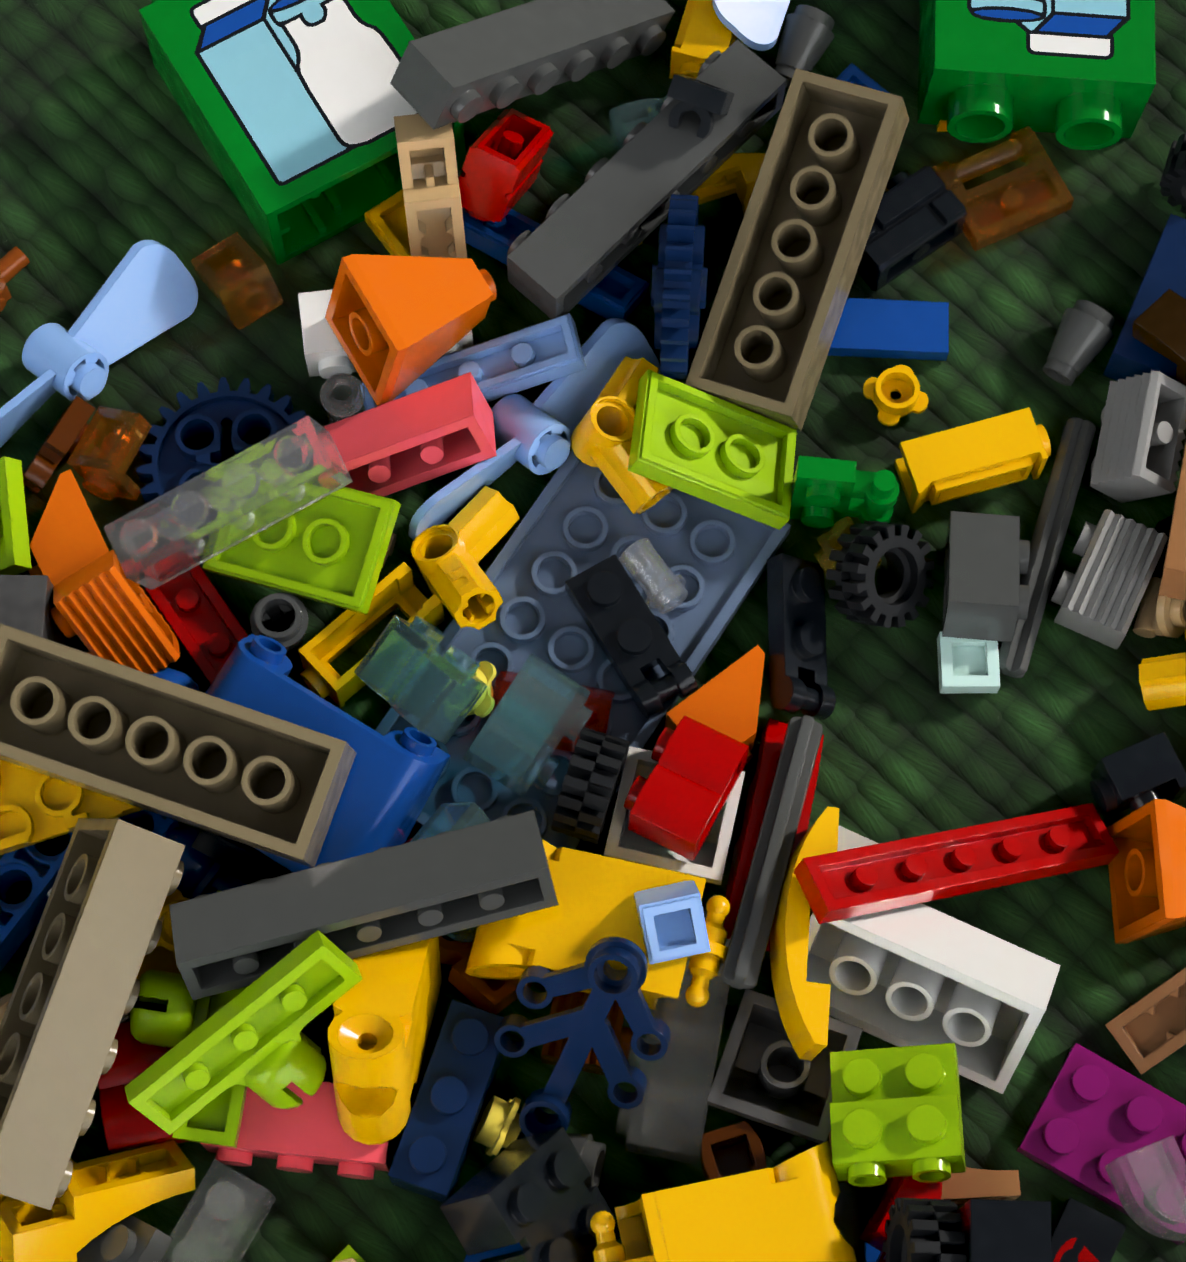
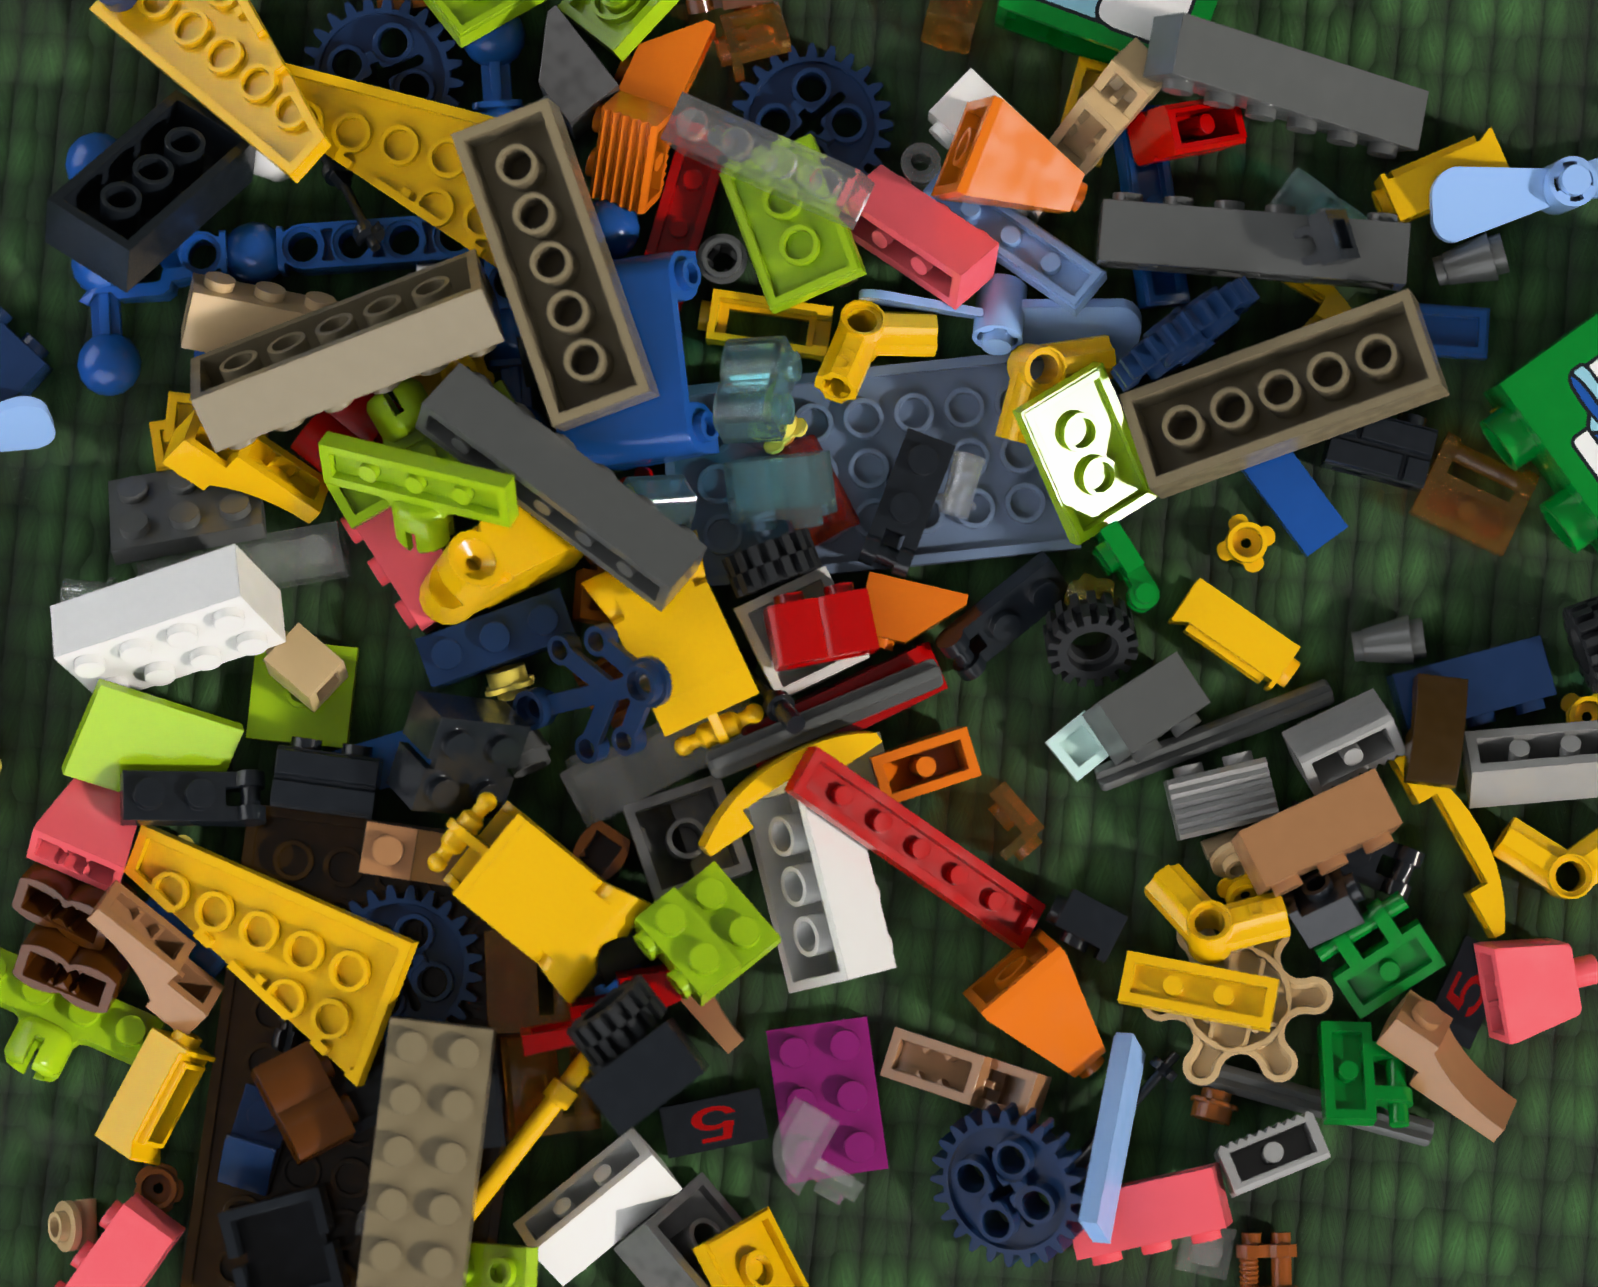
camera: 55 degrees right, 15 degrees up
light blue slope [634,880,711,965] -> none
none -> black piece [739,648,805,734]
none -> orange slope [869,726,982,803]
none -> clear orange bracket [988,781,1045,861]

